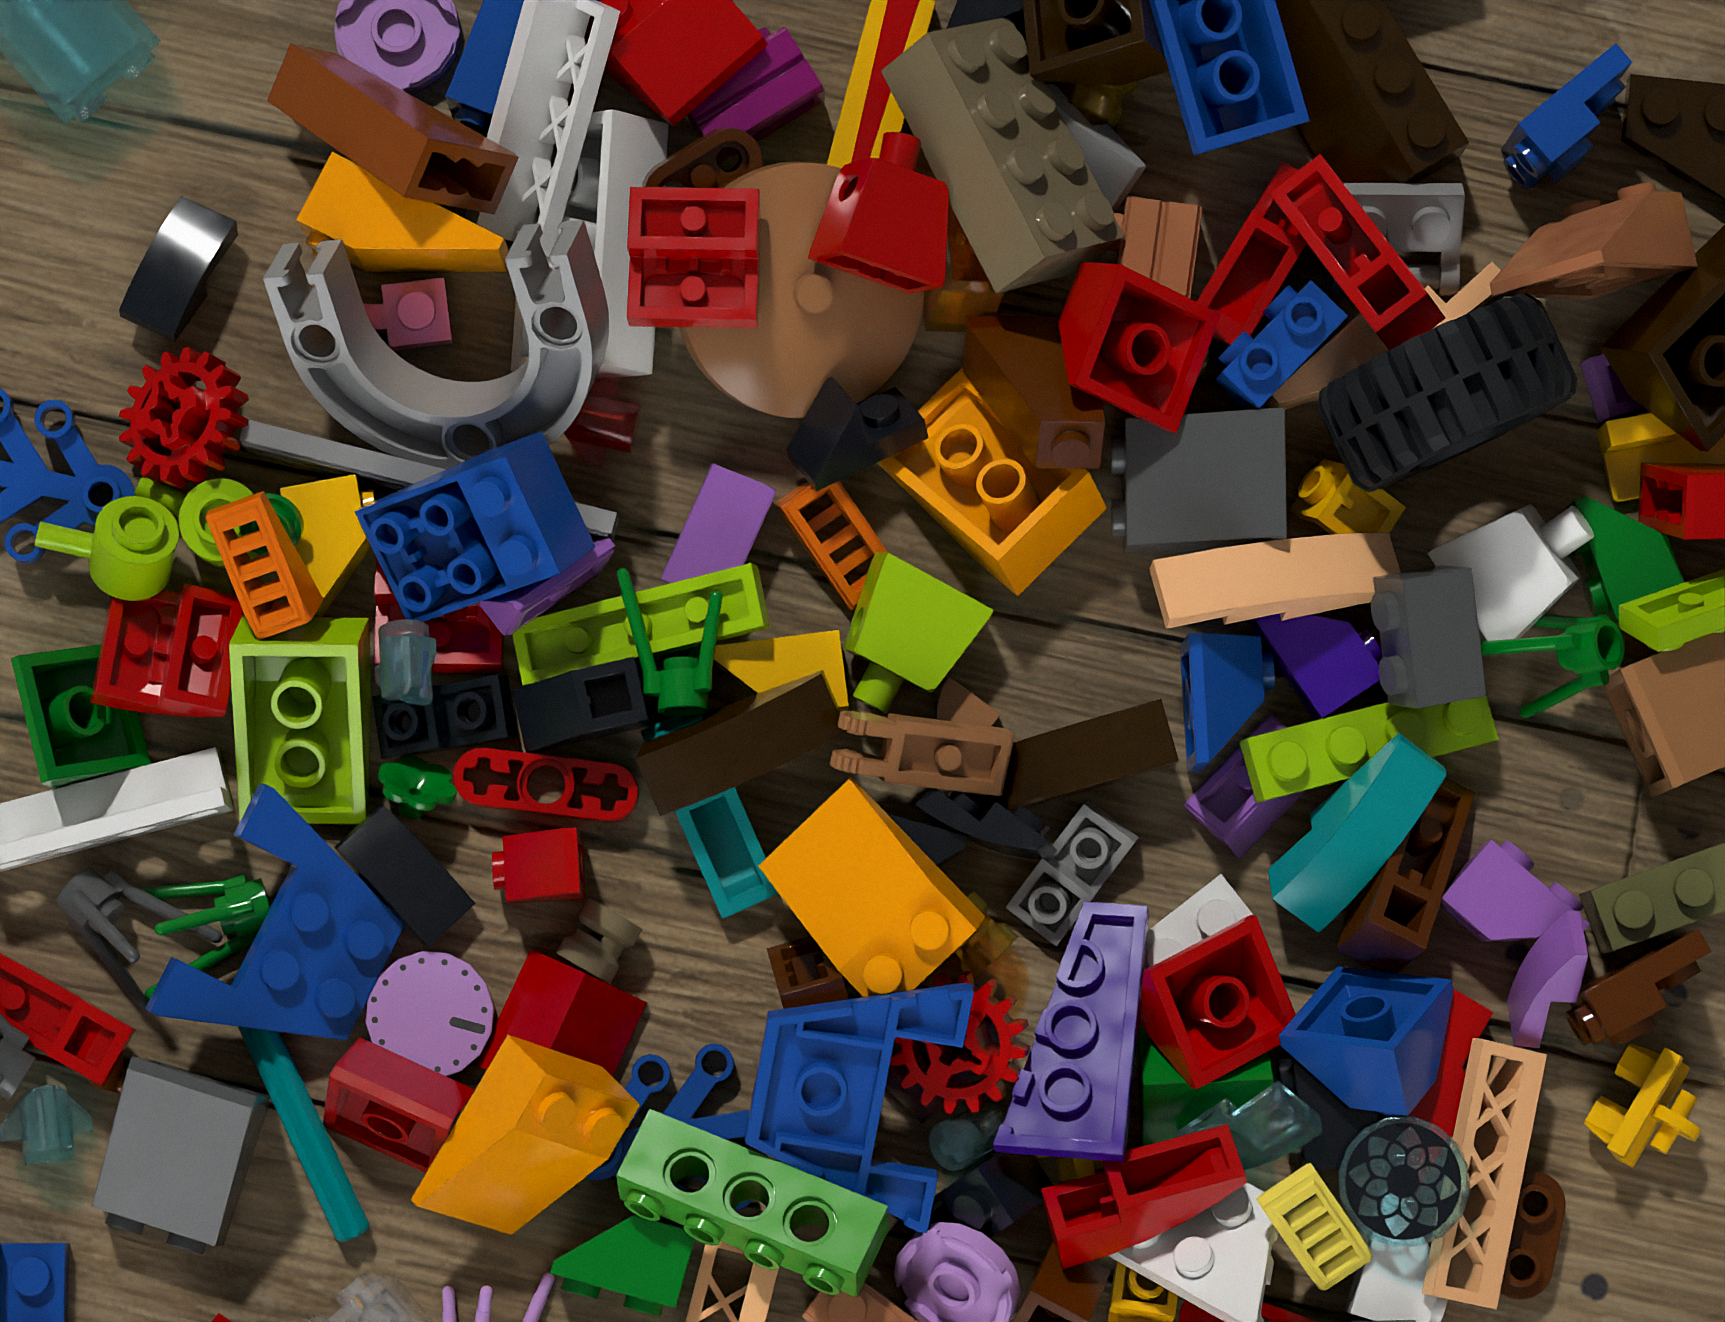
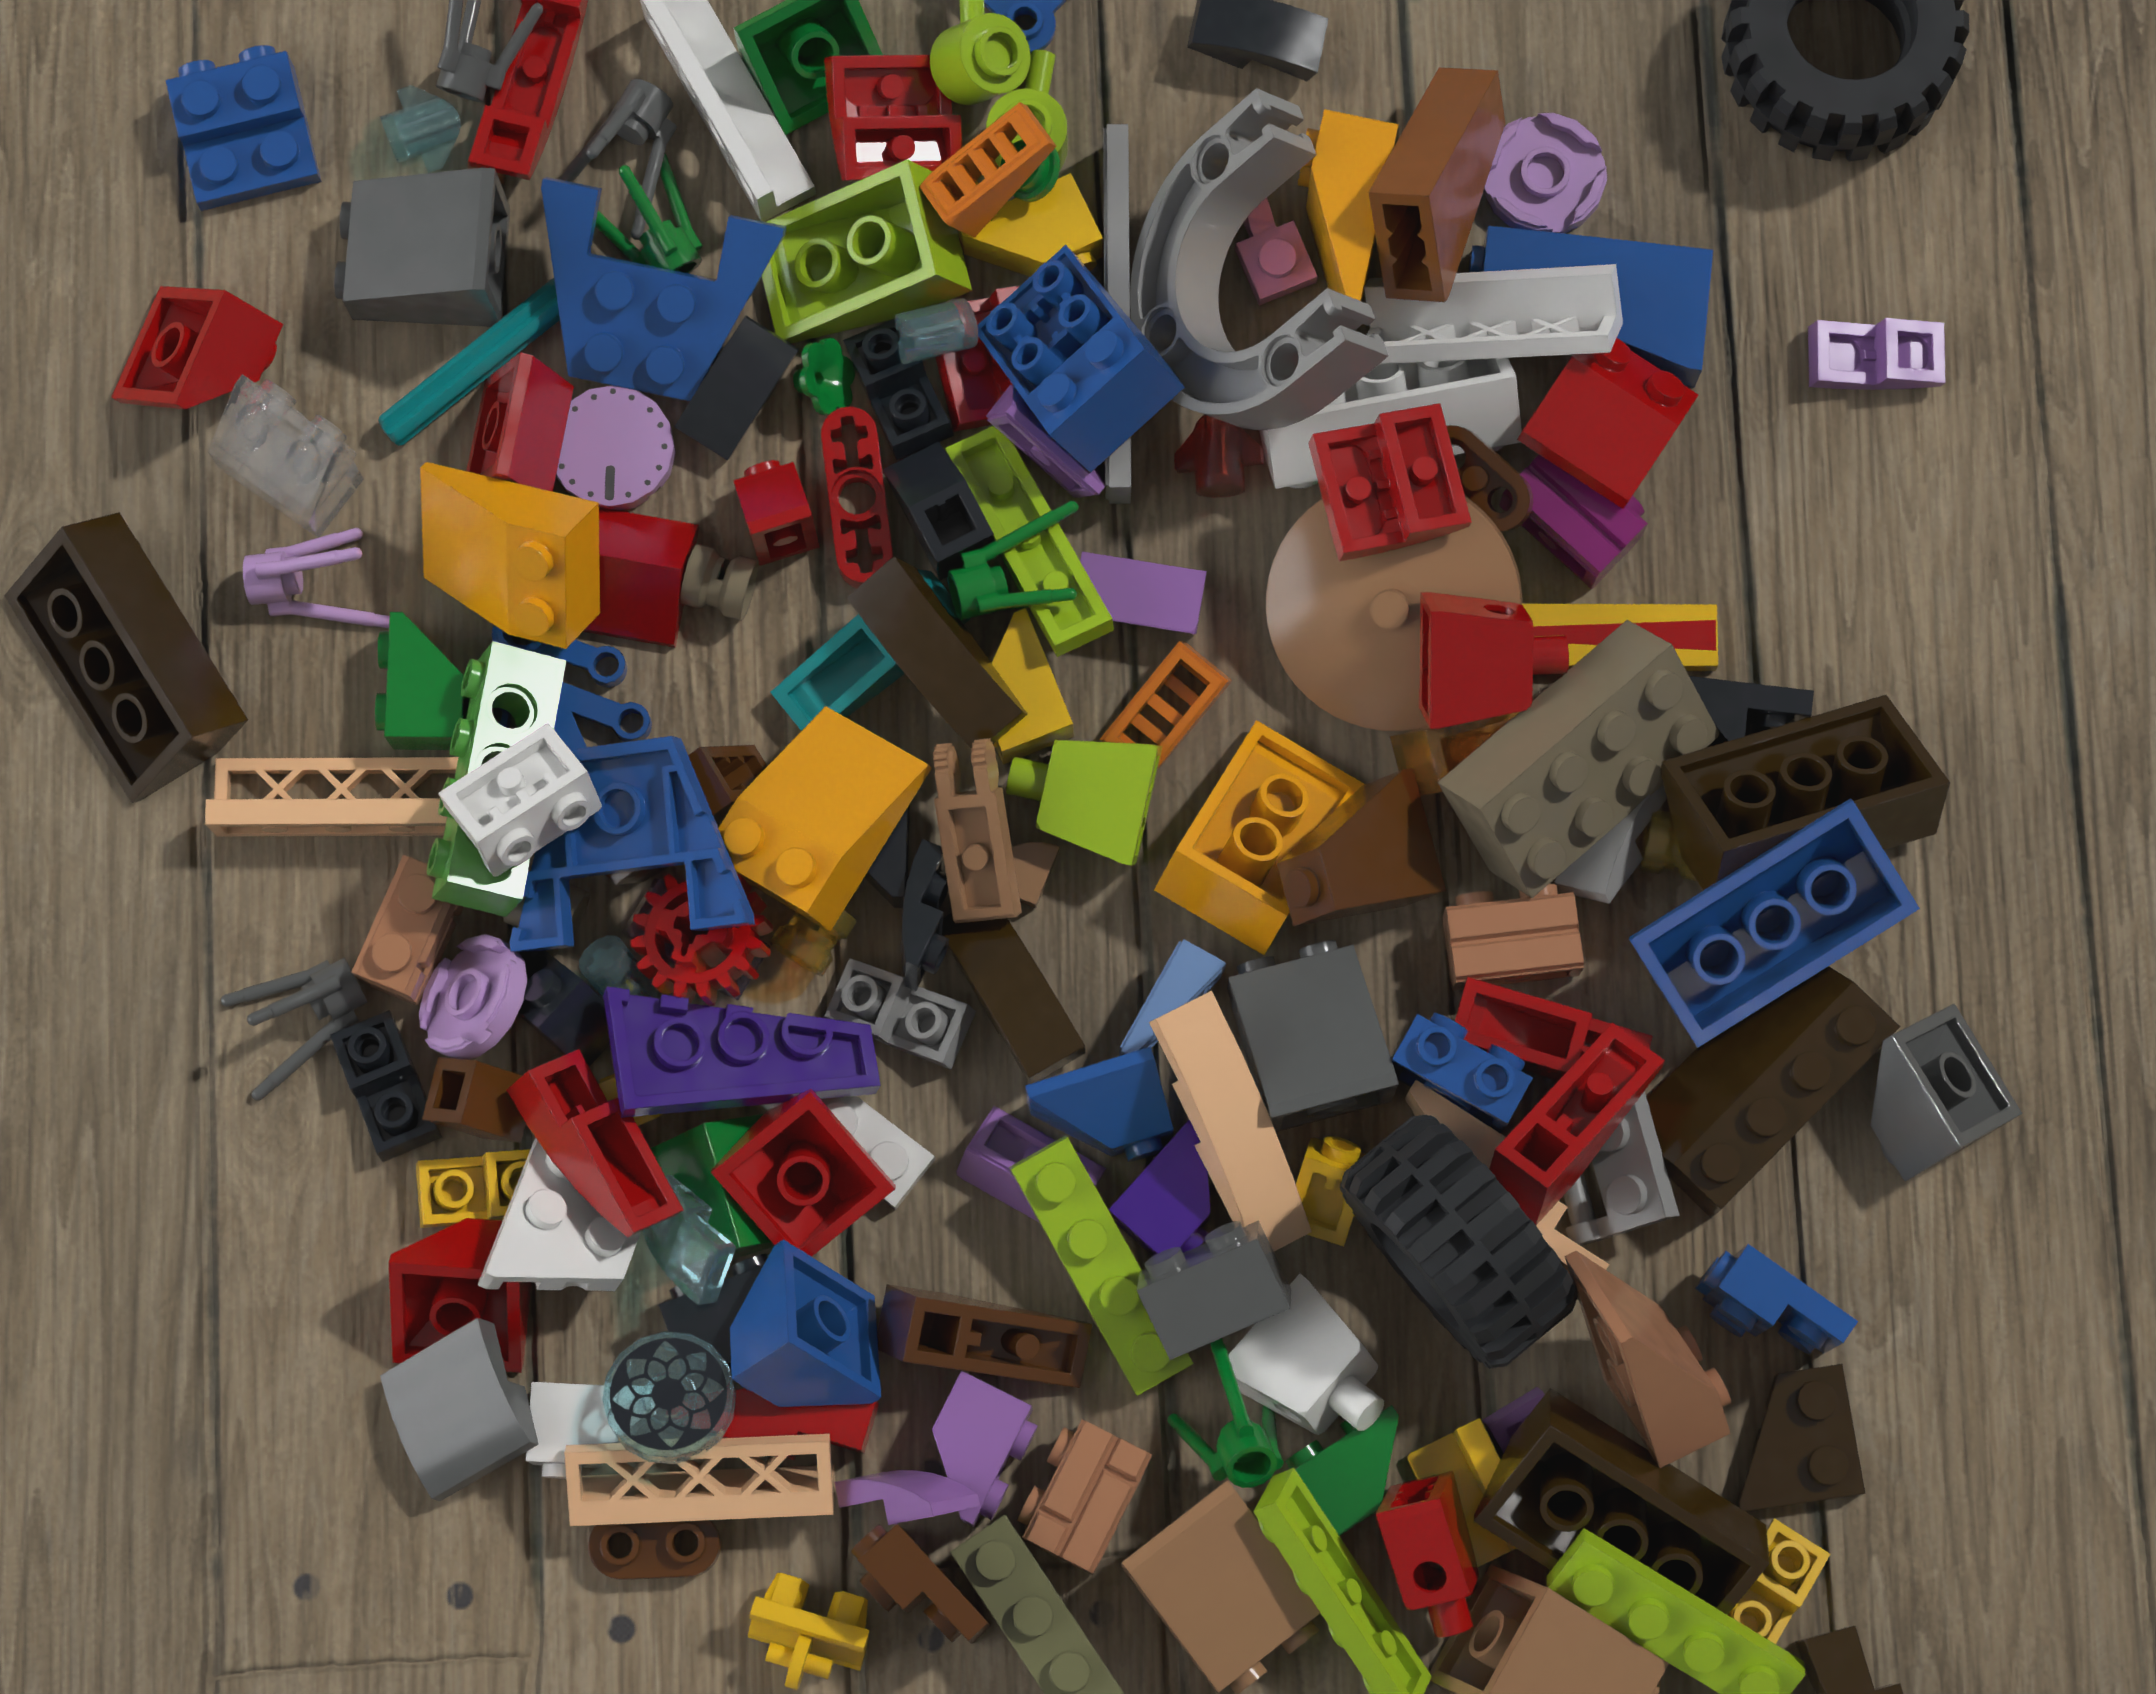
camera: 80 degrees right, 5 degrees down
red gear [119,347,249,489] -> none
black slope [786,377,929,491] -> none
red slope [1058,262,1221,433] -> none
light yellow slope [1256,1162,1373,1290] -> none
teal slope [1268,733,1447,933] -> none
none -> white bracket [439,723,602,877]
none -> nougat brick [1017,1419,1152,1575]
none -> medium blue slope [1119,939,1226,1056]

